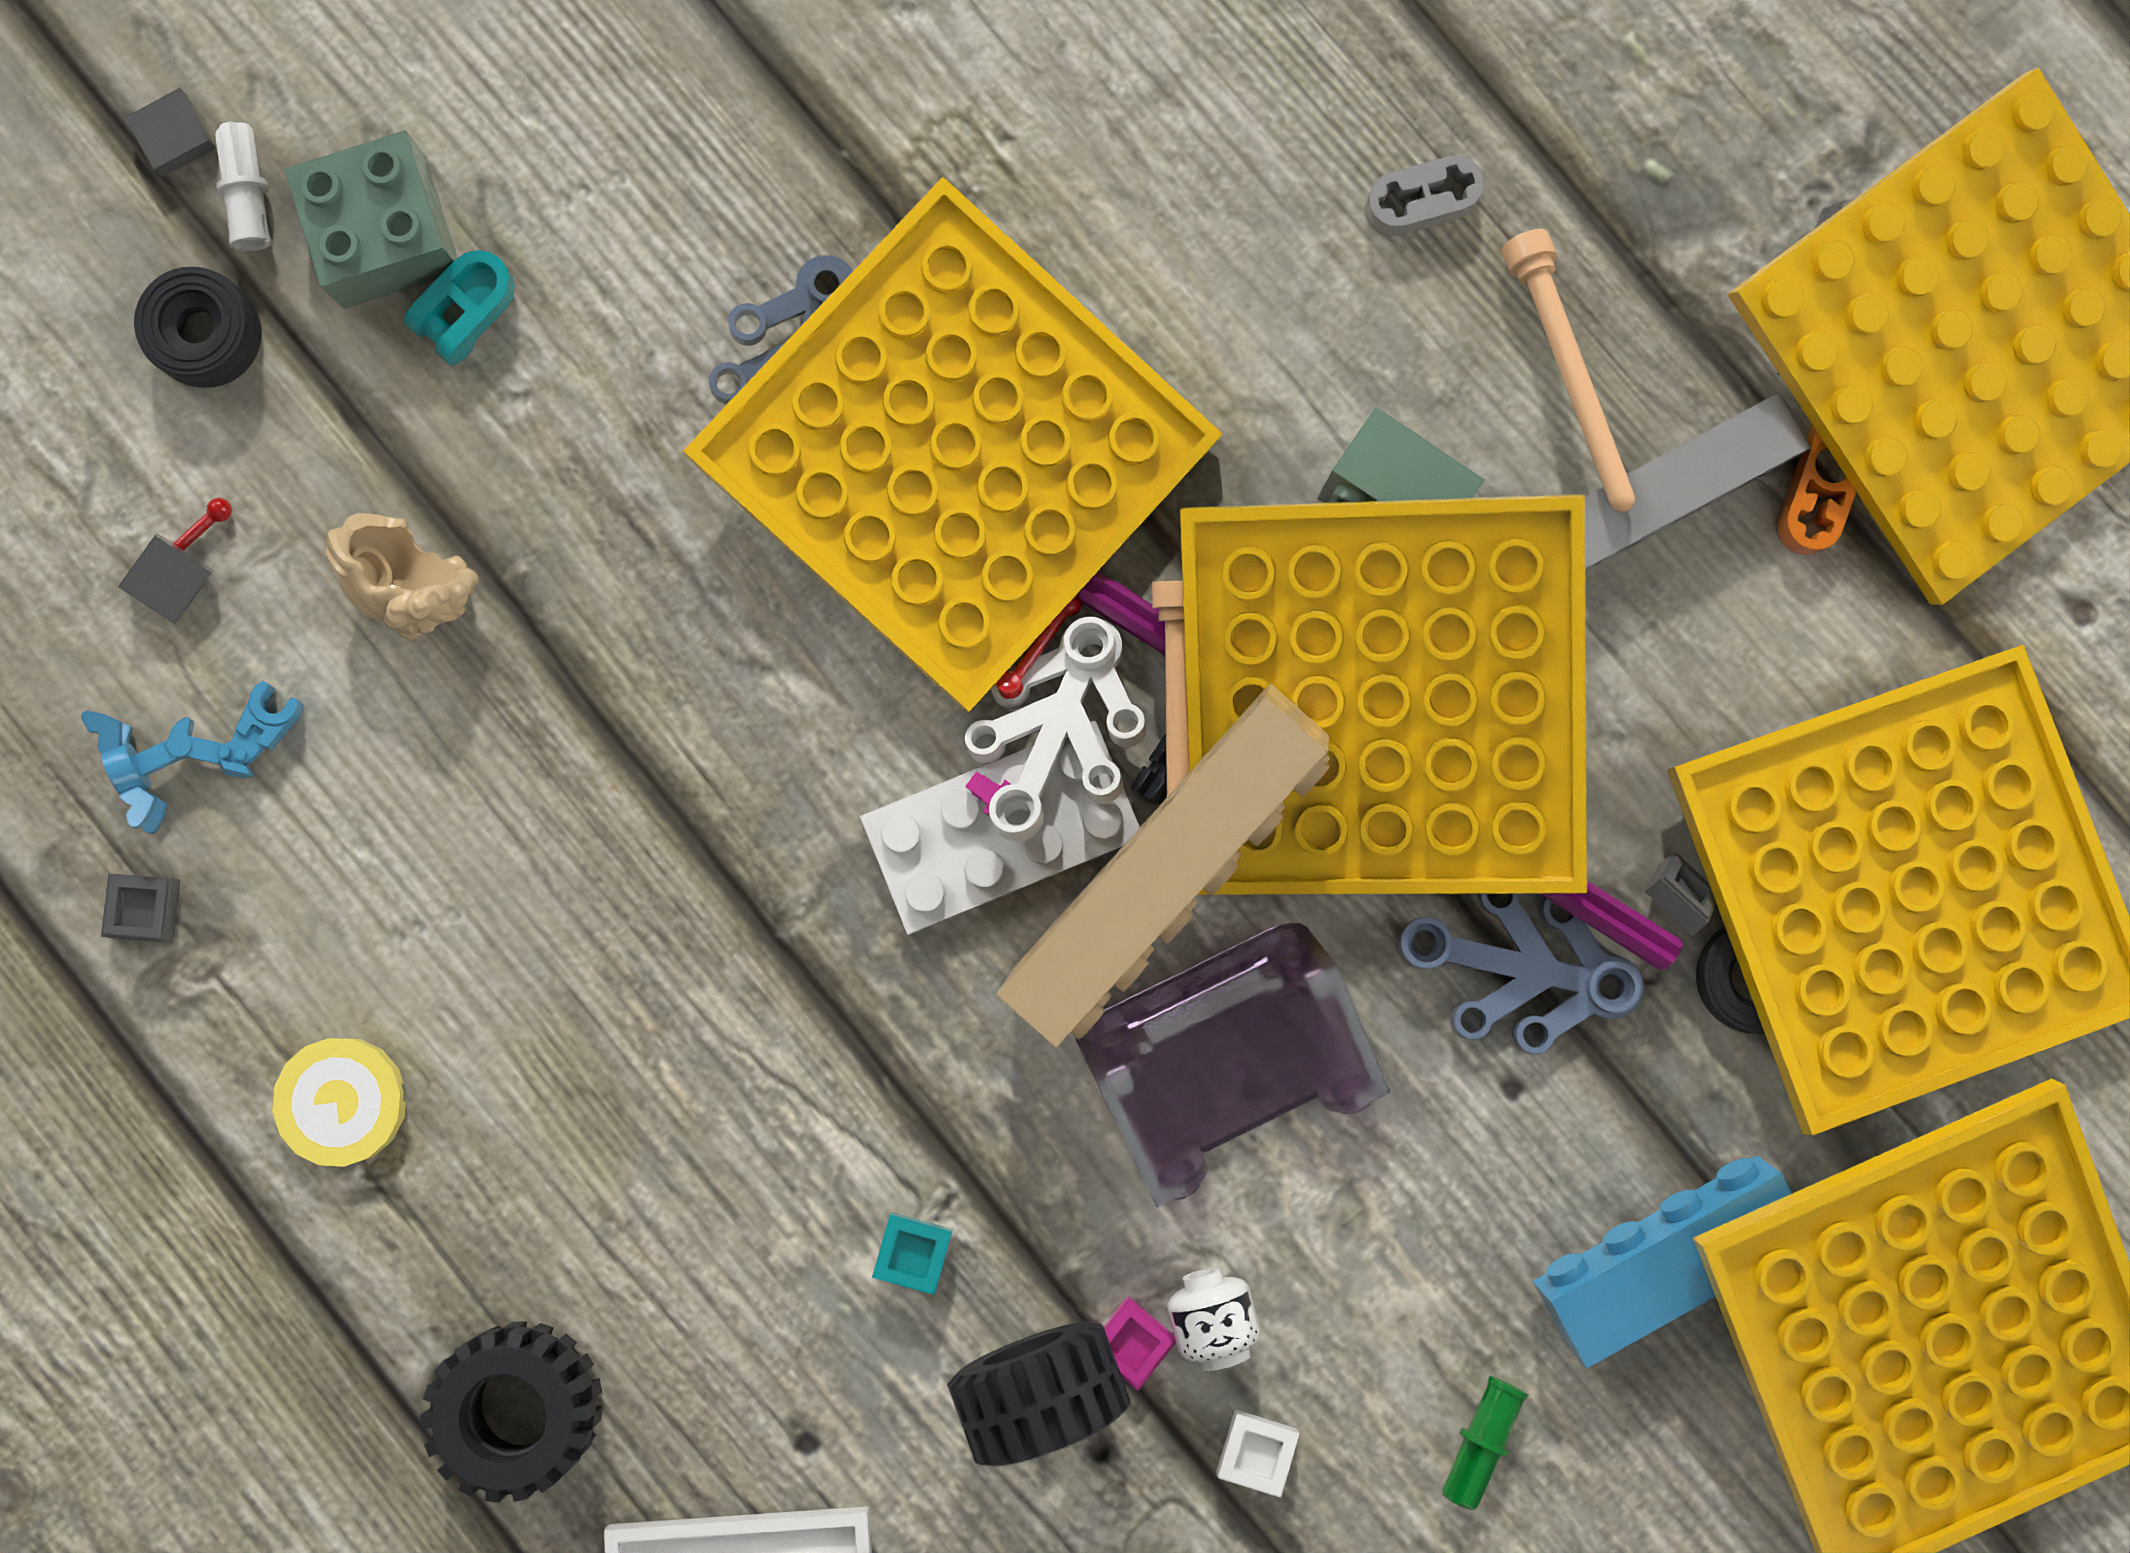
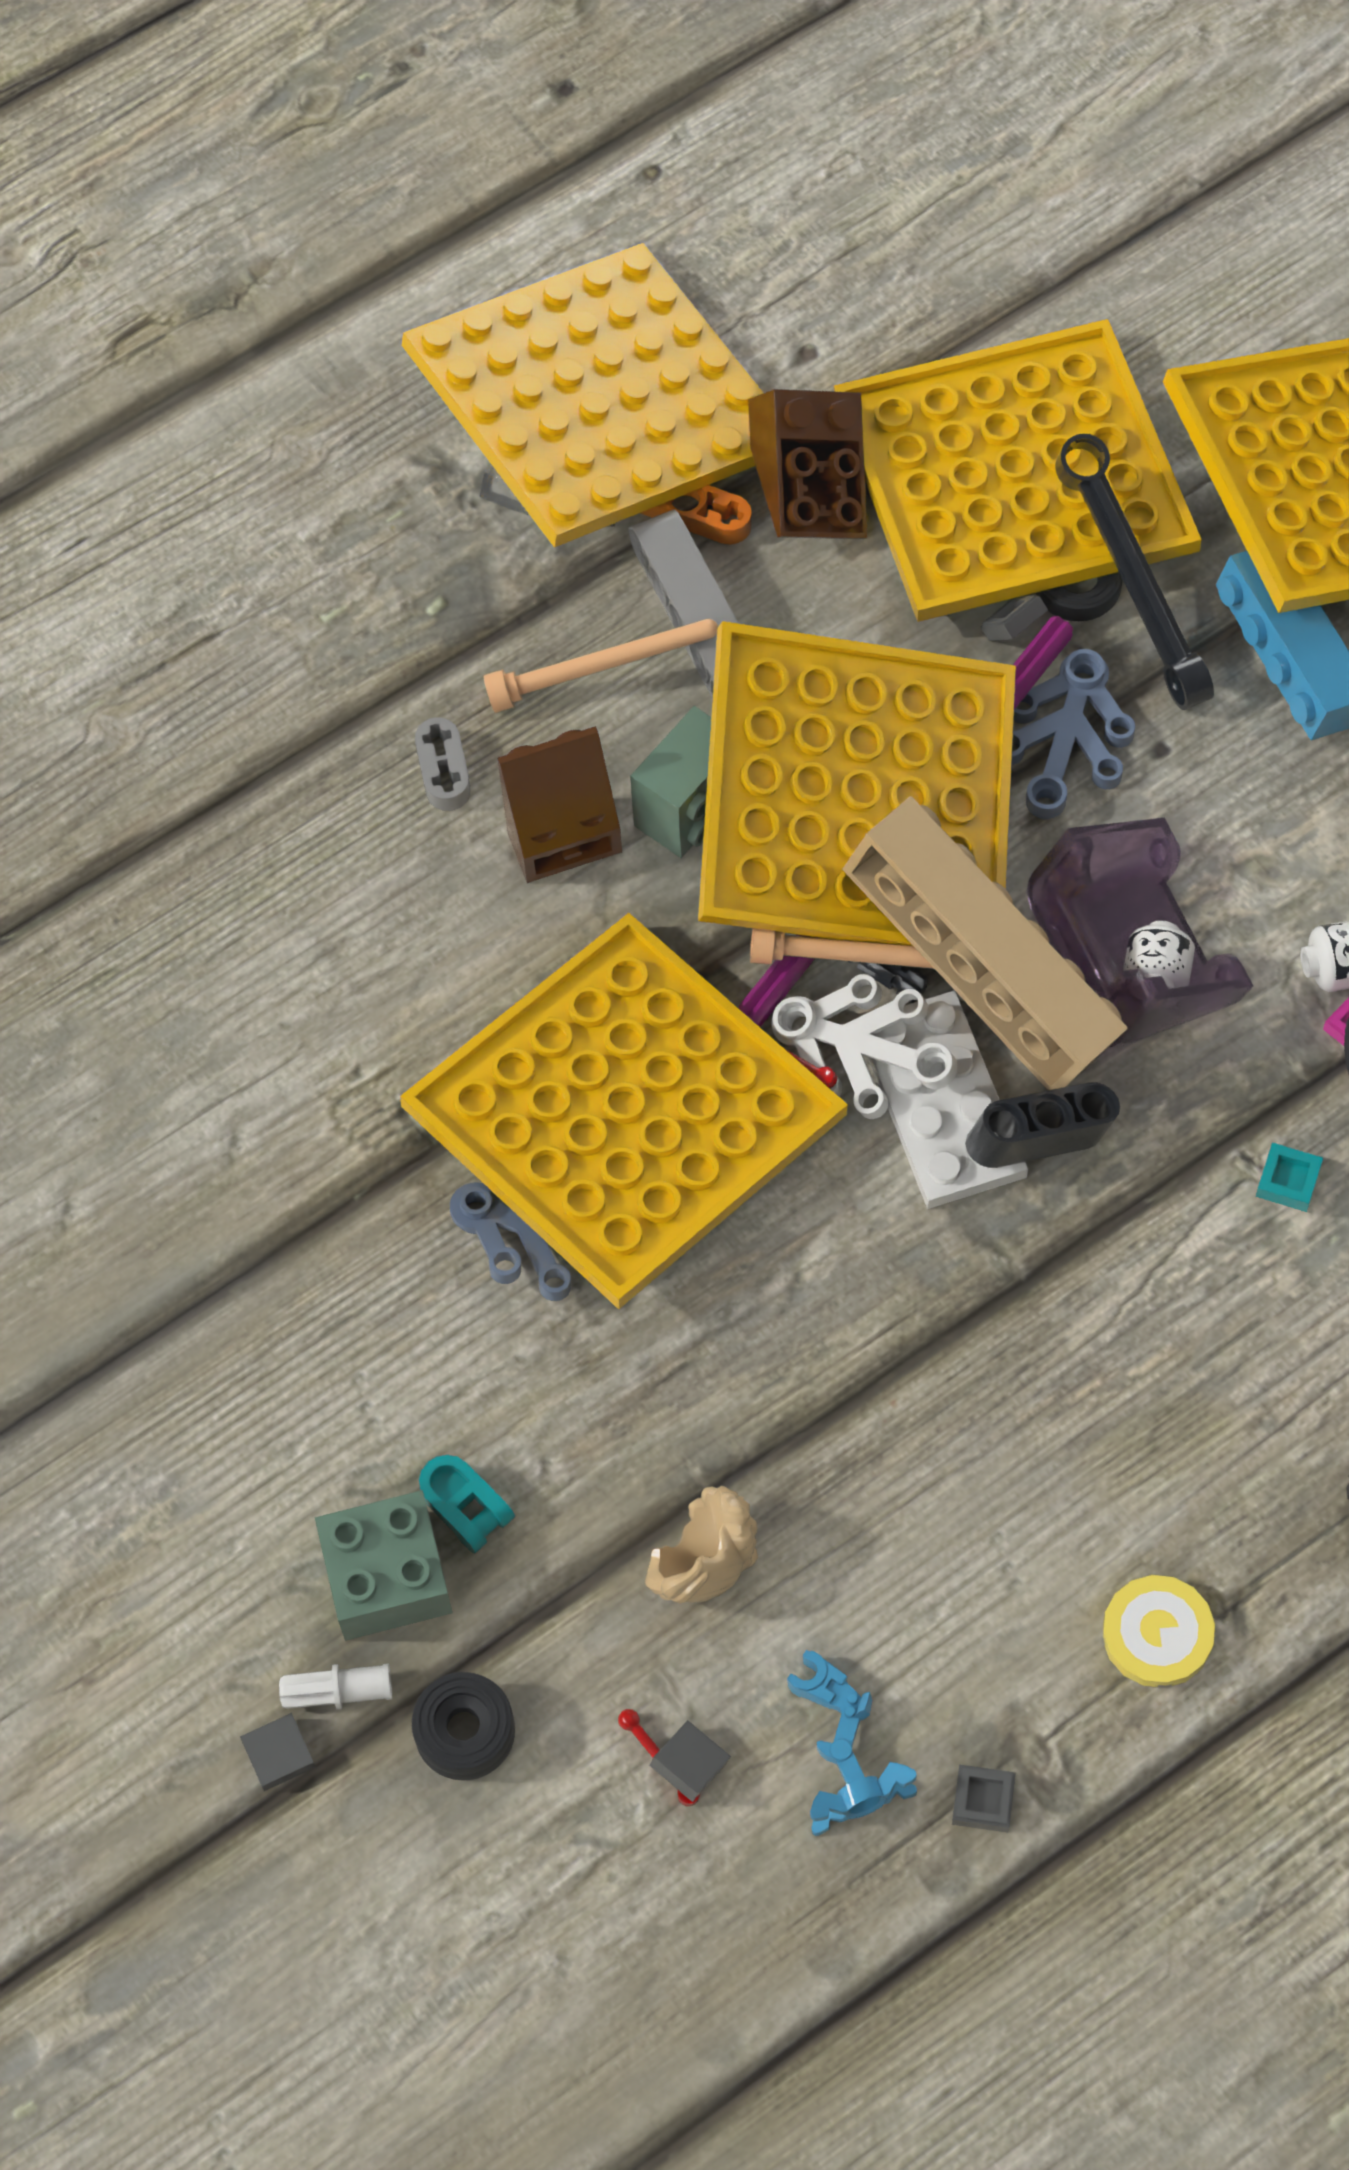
camera: 80 degrees left, 20 degrees down
dark pink piece [965,771,1011,817] -> none
none -> reddish brown slope [497,726,622,883]
none -> reddish brown slope [748,389,867,539]
none -> black beam [965,1082,1121,1168]
none -> black piece [1055,434,1214,710]
none -> white head [1123,921,1195,1002]

